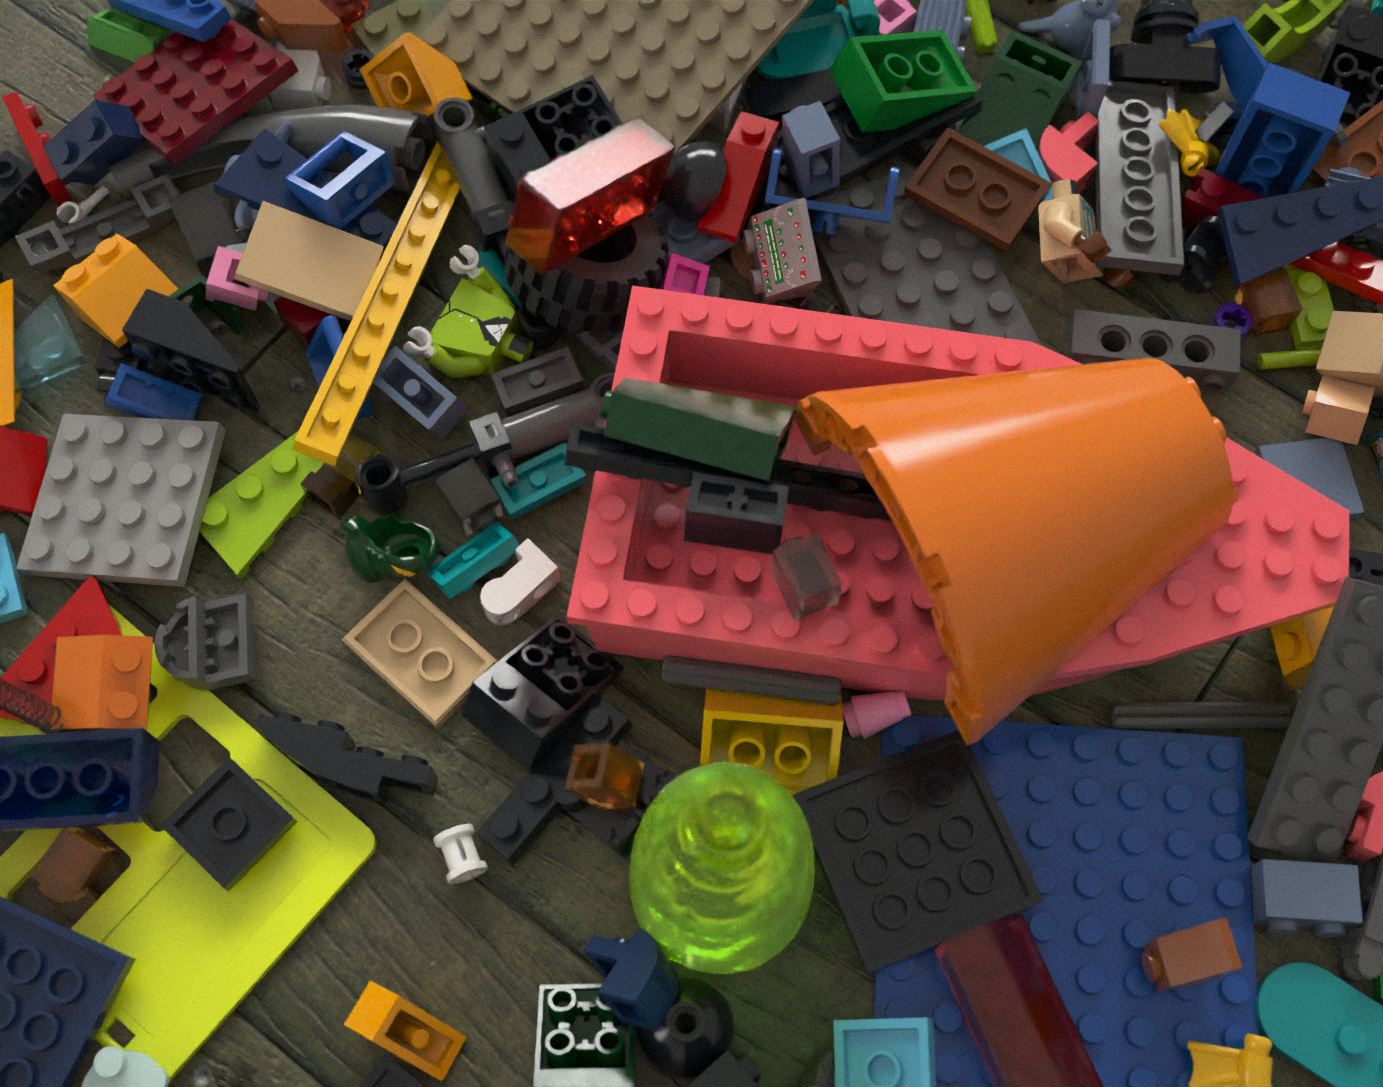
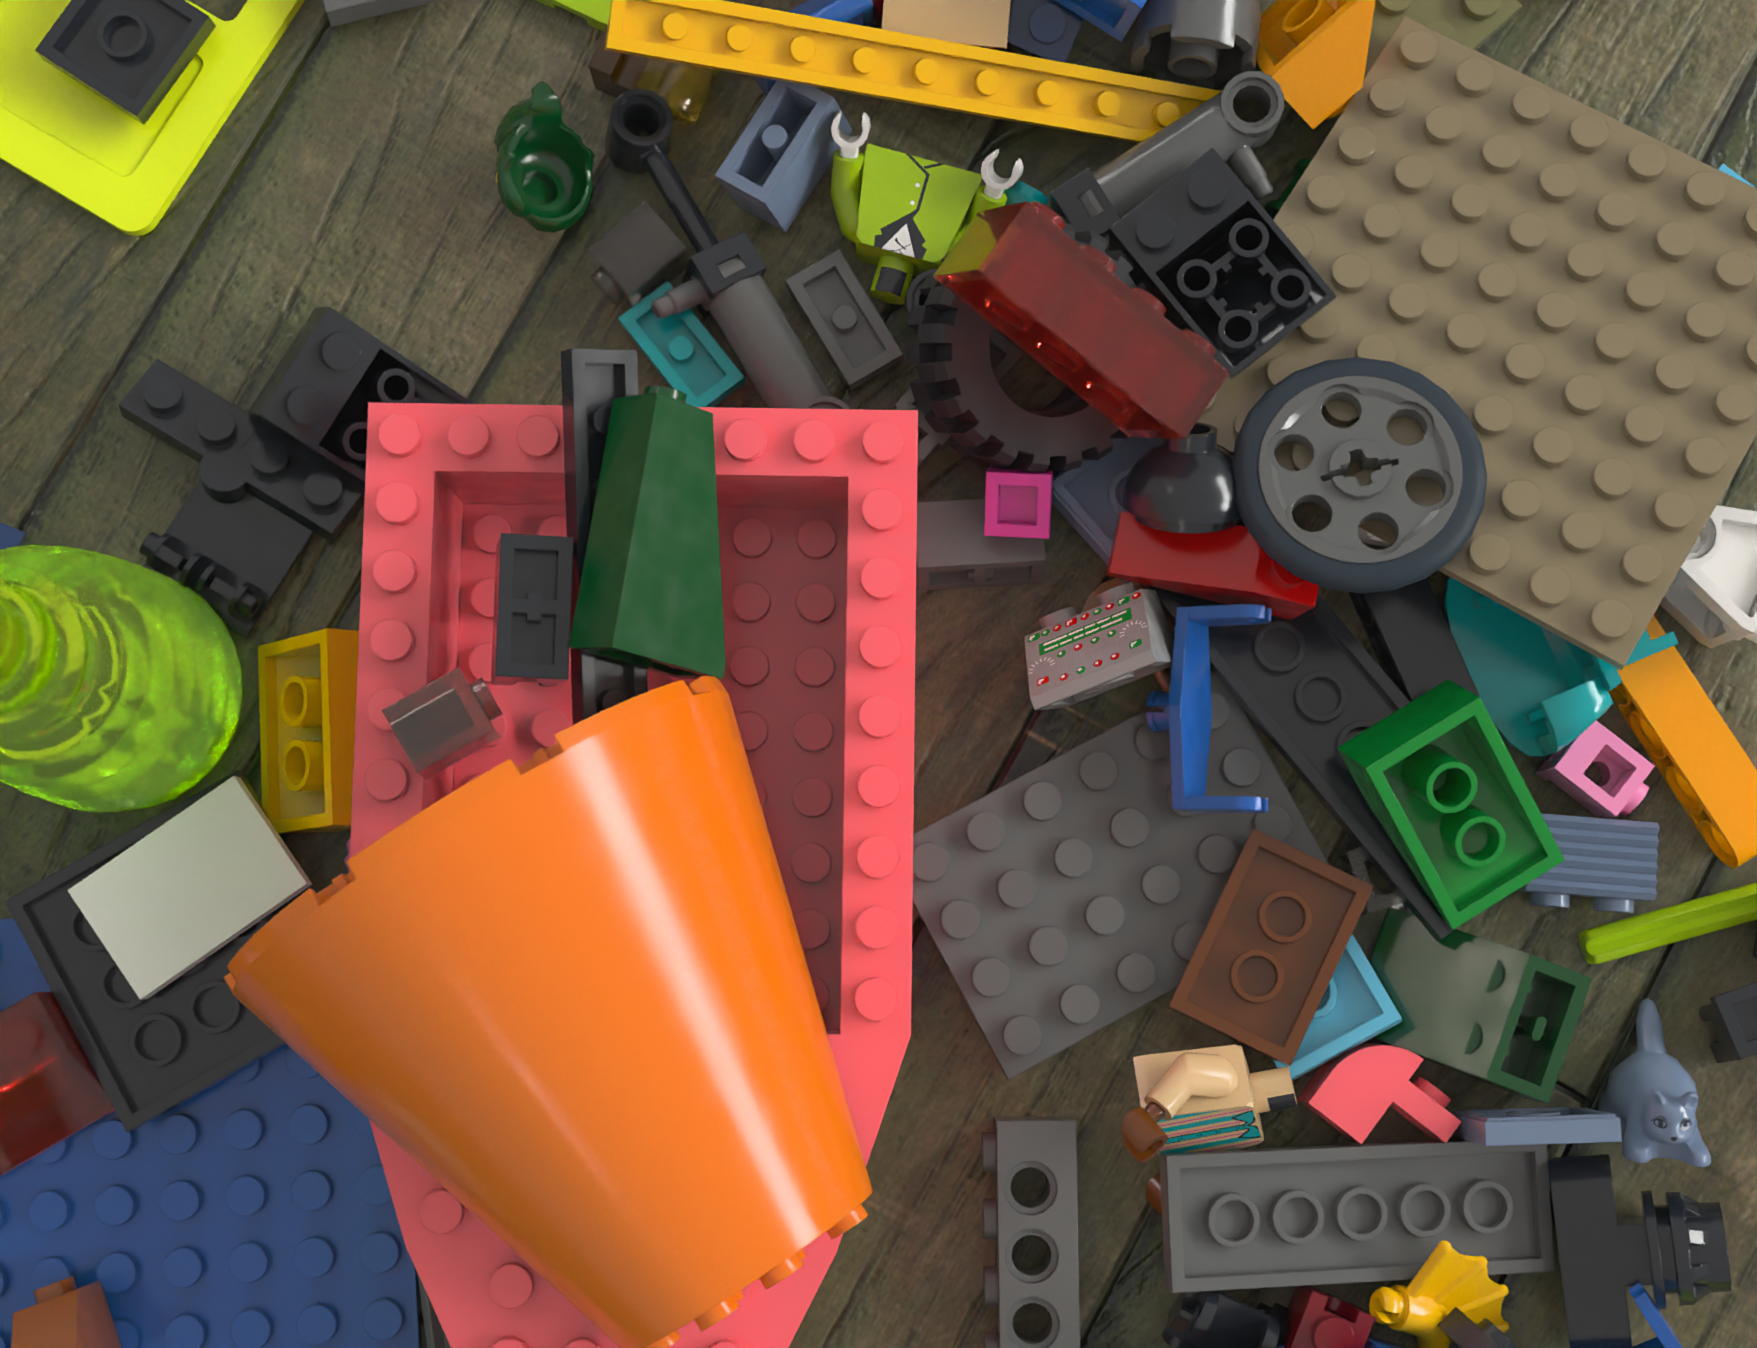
camera: 80 degrees right, 15 degrees up
black slope [256,712,438,804] -> none
tan tile [342,579,498,730] -> none
teal plate [426,522,520,599] -> none
white bush [433,824,488,884] -> none
white leg [480,538,561,626] -> none
clear orange brick [564,743,644,809] -> none
sand blue brick [782,101,840,199] -> none
none -> white tile [67,776,312,1000]
none -> wedge [1232,357,1487,594]

